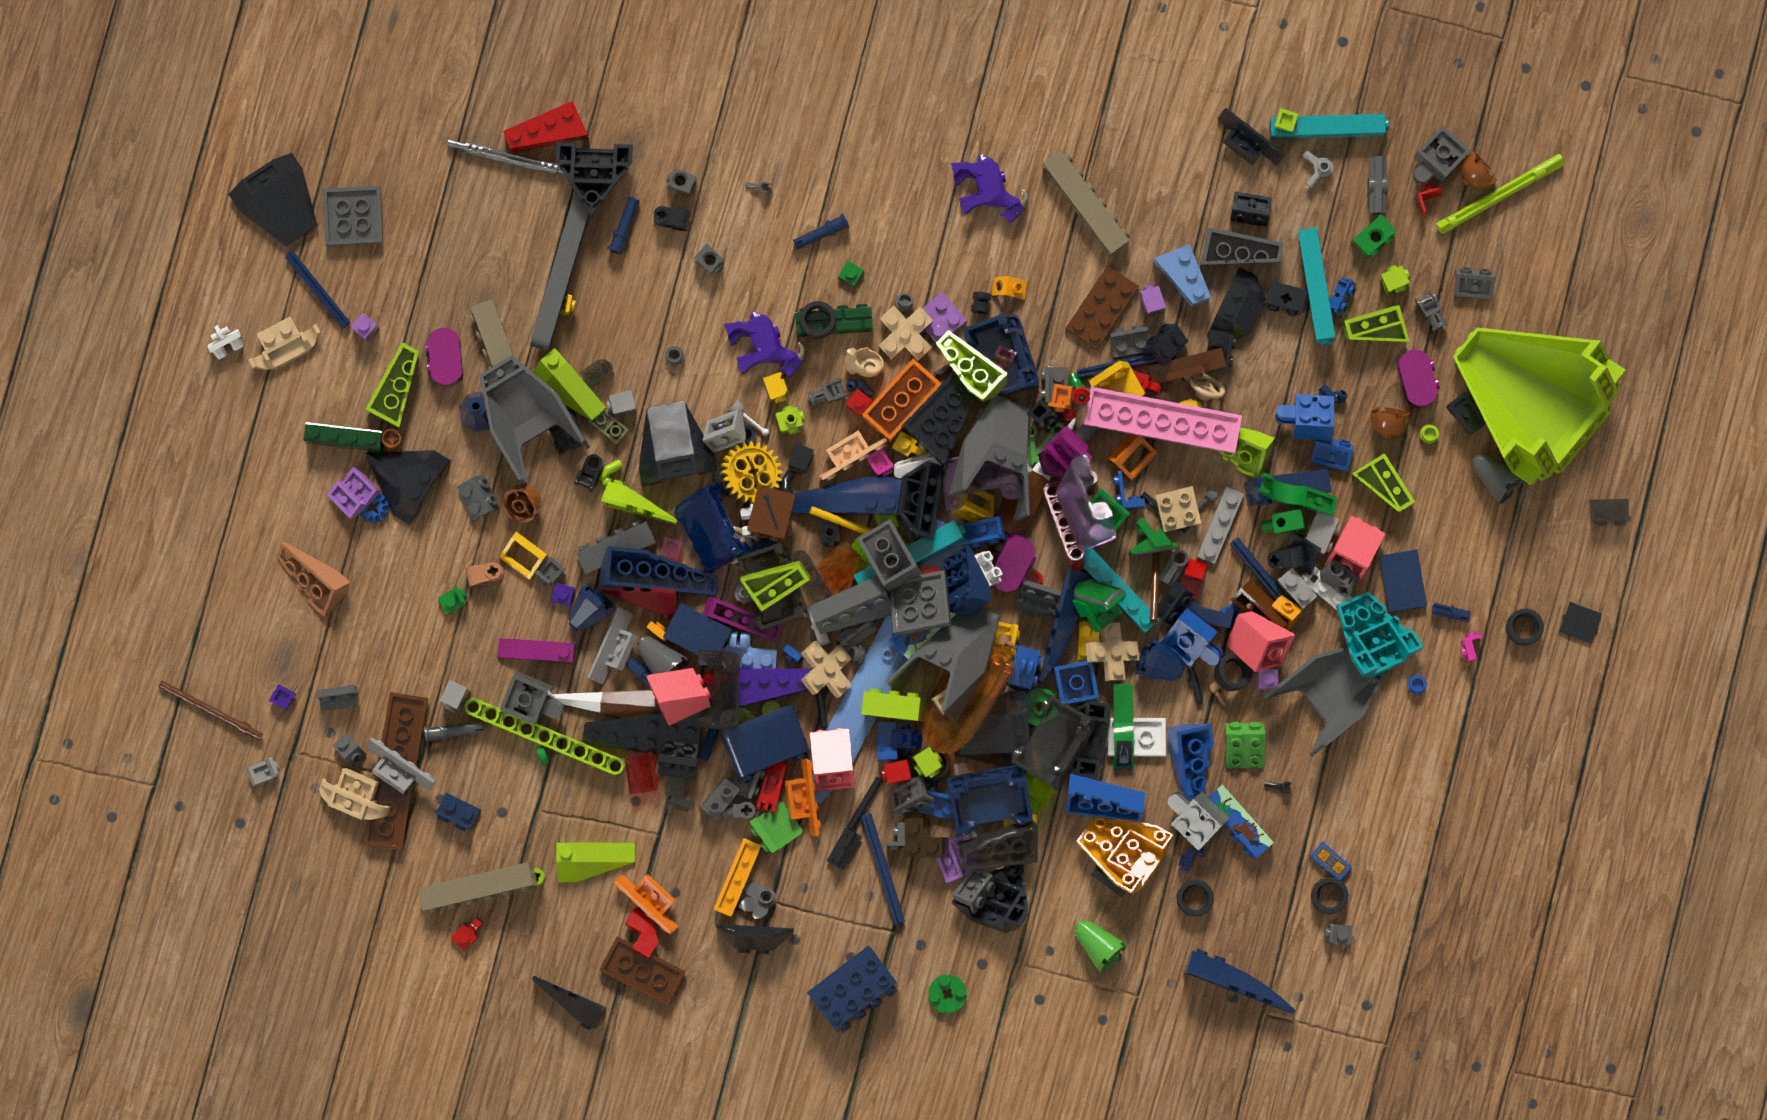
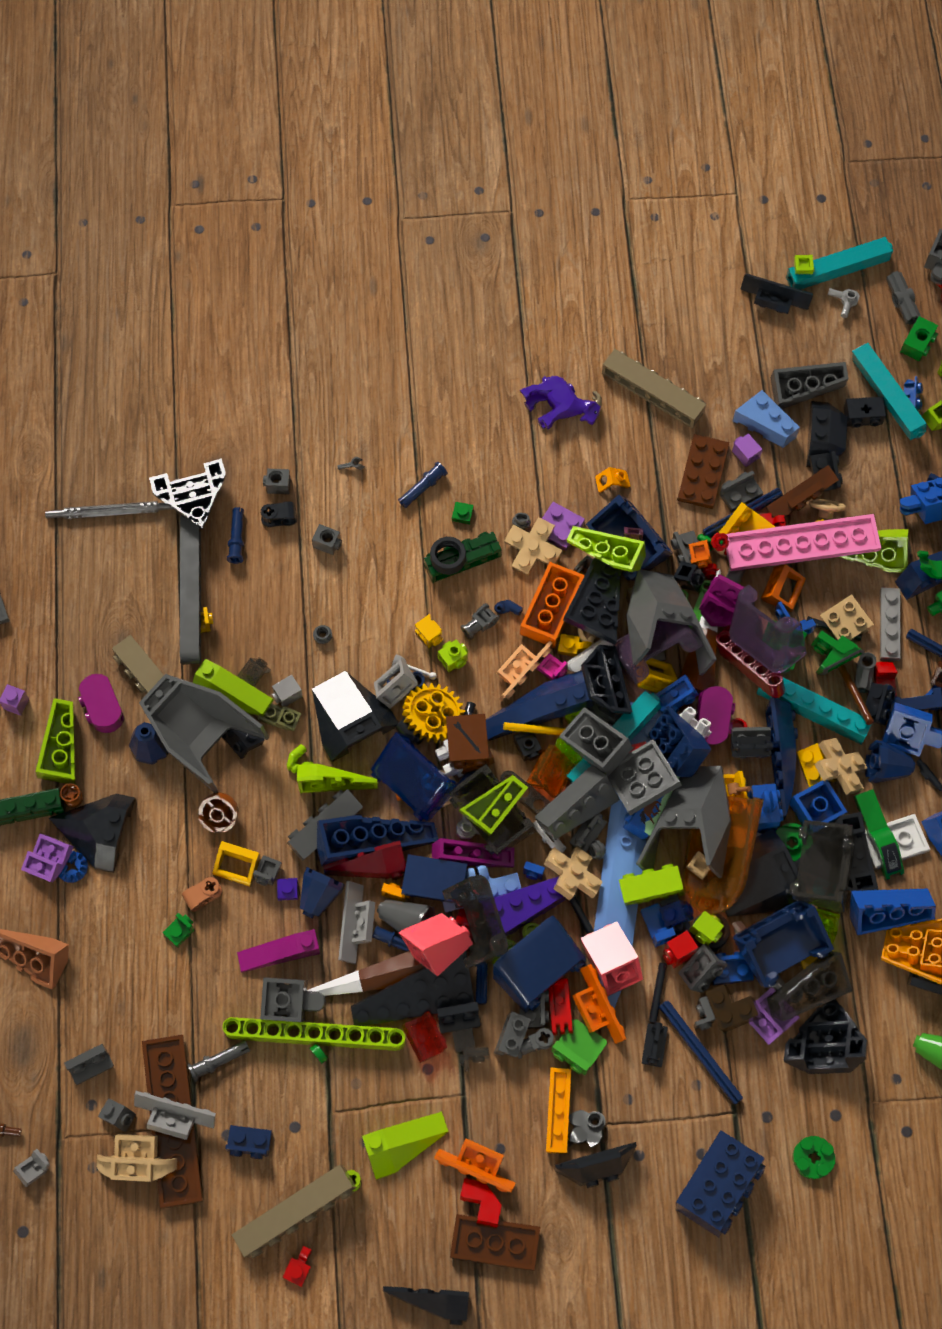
camera: 20 degrees left, 15 degrees down
dark purple plate [269,684,296,710] -> none
light grey brick [439,680,470,713] -> none
dark grey bracket [457,475,500,521] -> none
red wedge [503,101,589,153] -> none
black piece [574,454,604,492] -> none
clear pink plate [660,537,684,561] -> none
dark purple animal [724,312,806,377] -> none
black brick [788,444,814,475] -> none
tan hair [844,347,884,377] -> none
red brick [846,389,873,418] -> none
dark grey bracket [953,866,995,913] -> none
black wheel [970,292,992,314] -> none
green piece [1072,580,1126,633] -> none
black bracket [1143,323,1188,366] -> none
dark grey hand [1197,490,1218,511] -> none
black bracket [1230,191,1272,227] -> none

